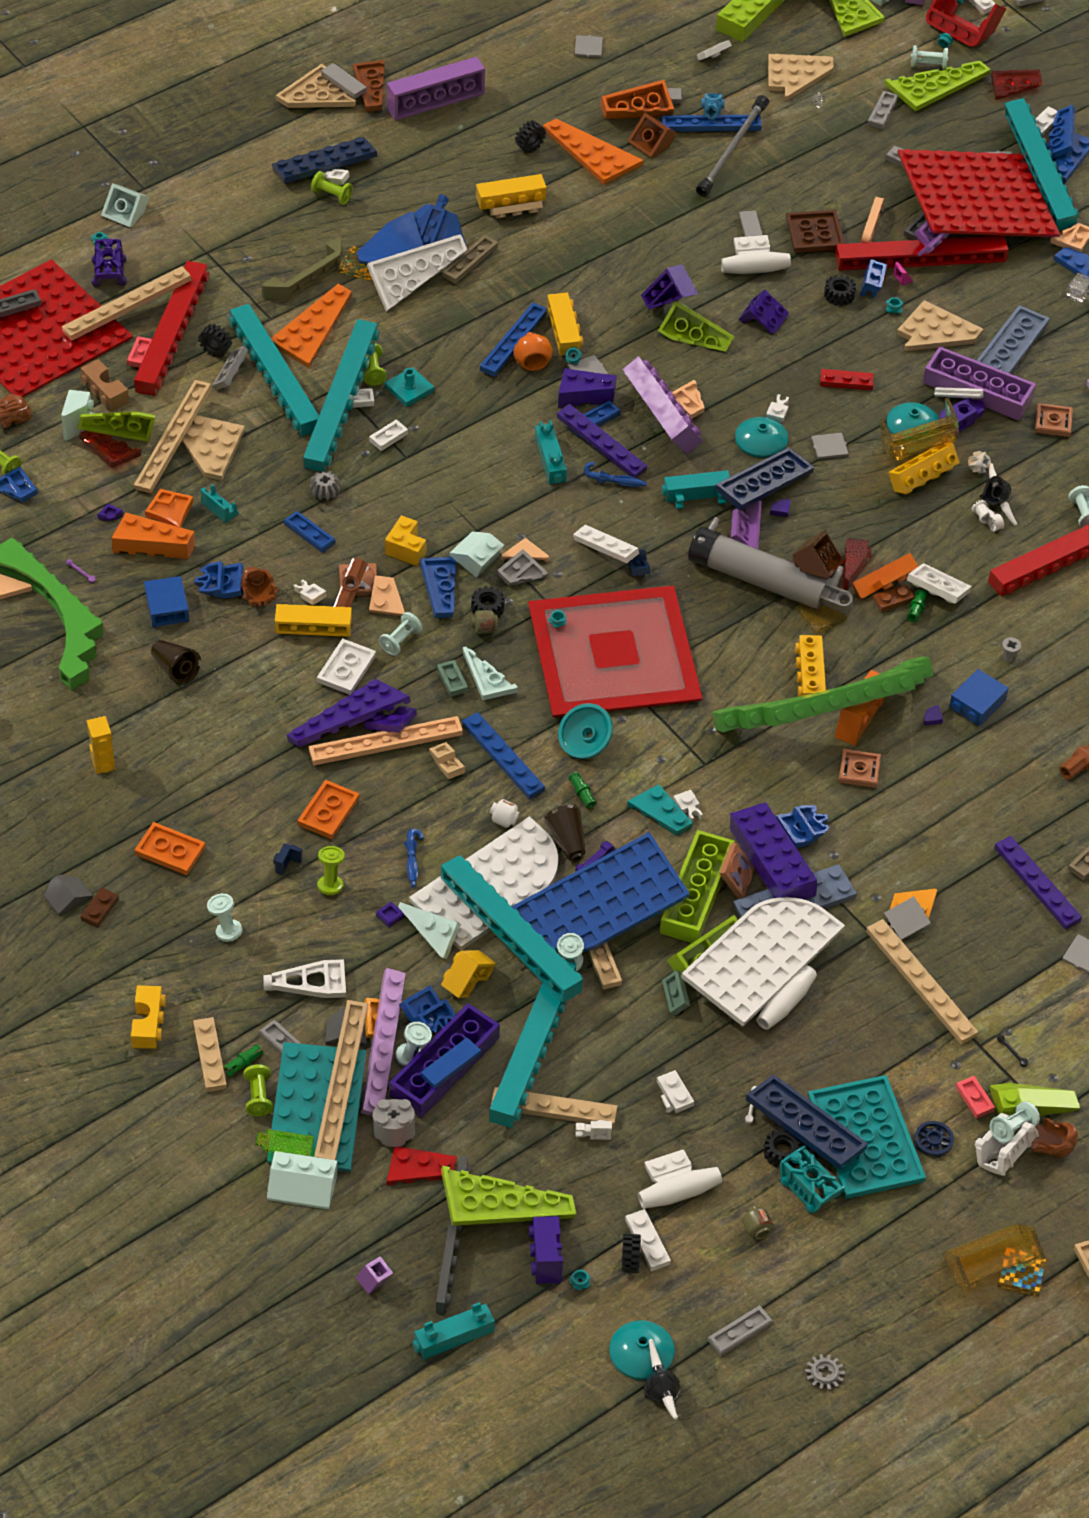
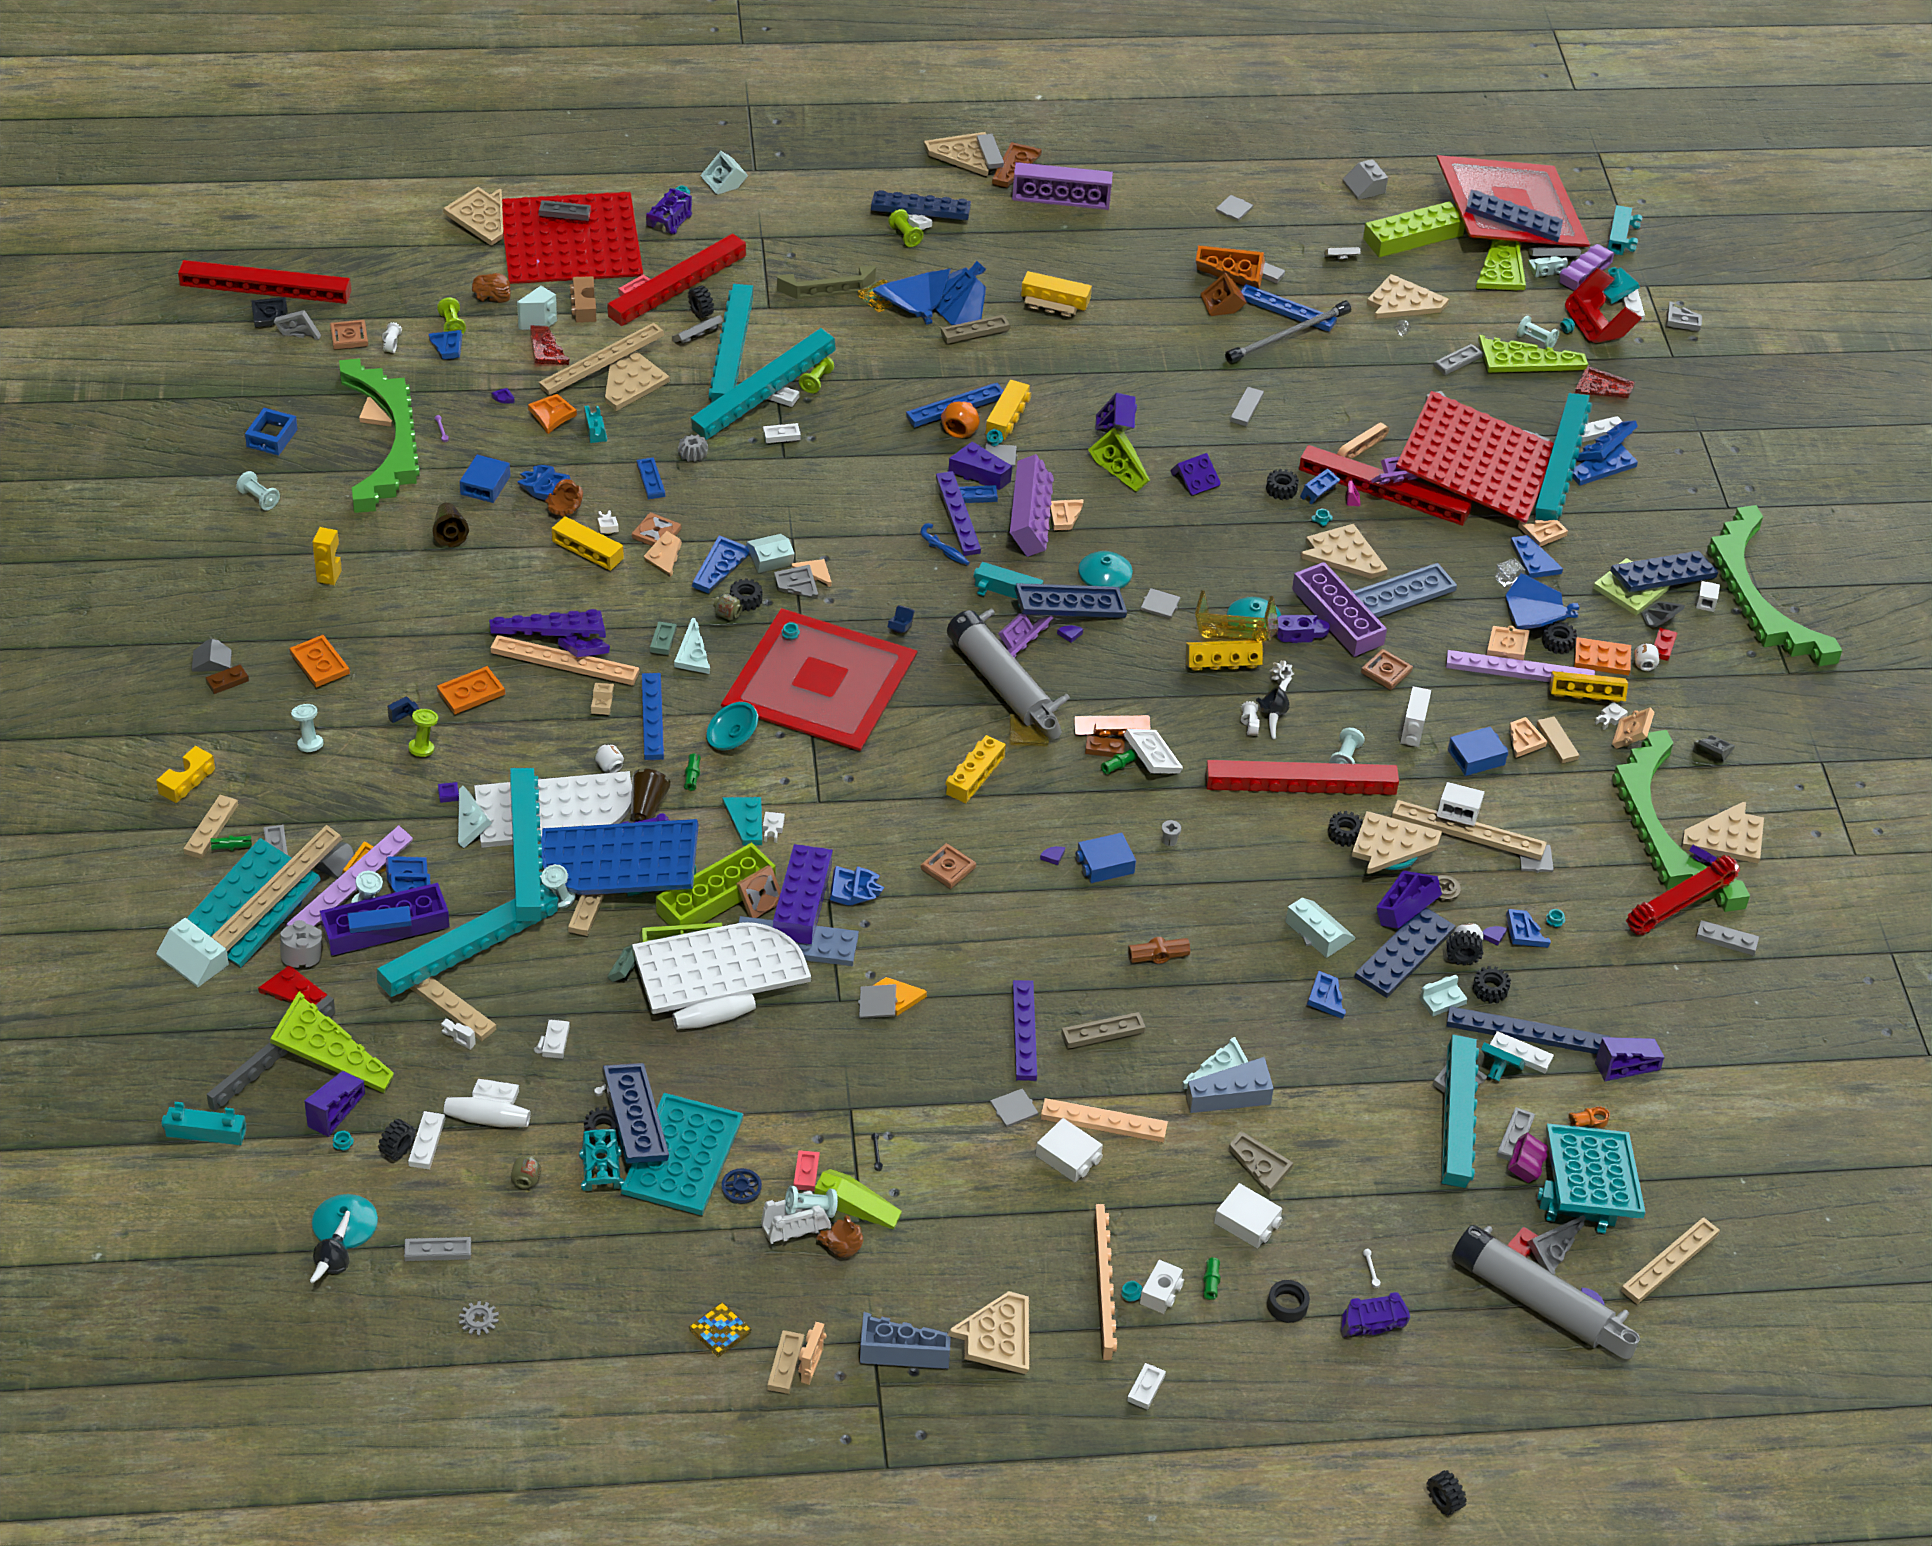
camera: 30 degrees right, 5 degrees down
tan plate [62,266,192,341] -> none
lime wedge [77,411,155,442] -> none
orange wedge [111,513,195,559] -> none
lime hose [243,1064,273,1117] -> none
clear neon green hinge [255,1129,314,1156] -> none
white plate [263,959,346,998] -> none
orange wing [271,283,352,368] -> none
white plate [317,639,376,695] -> none
dark orange piece [334,558,368,607] -> none
medium lavender brick [356,1256,393,1294] -> none
white wing [367,234,467,312] -> none
light aqua hose [379,612,423,656] -> none
teal tile [385,367,434,407] -> none
yellow brick [385,515,426,567] -> none
blue piece [404,829,424,888] -> none
yellow brick [441,950,497,998] -> none
black tyre [515,120,546,153] -> none
teal brick [534,420,567,484] -> none
orange wing [543,119,643,185] -> none
white plate [573,525,639,563] -> none
dark azure connector [701,93,725,119] -> none
bright green arch [712,656,933,732] -> none
white plate [721,235,791,274] -> none
white plate [766,394,789,423] -> none
reddish brown plate [786,210,845,253] -> none
reddish brown slope [792,530,844,578] -> none
red plate [820,369,874,391] -> none
orange wedge [835,670,888,746] -> none
clear red slope [843,538,872,591] -> none
tan plate [866,919,978,1045] -> none
white axle [934,387,983,399] -> none
clear yellow windscreen [943,1223,1046,1290] -> none

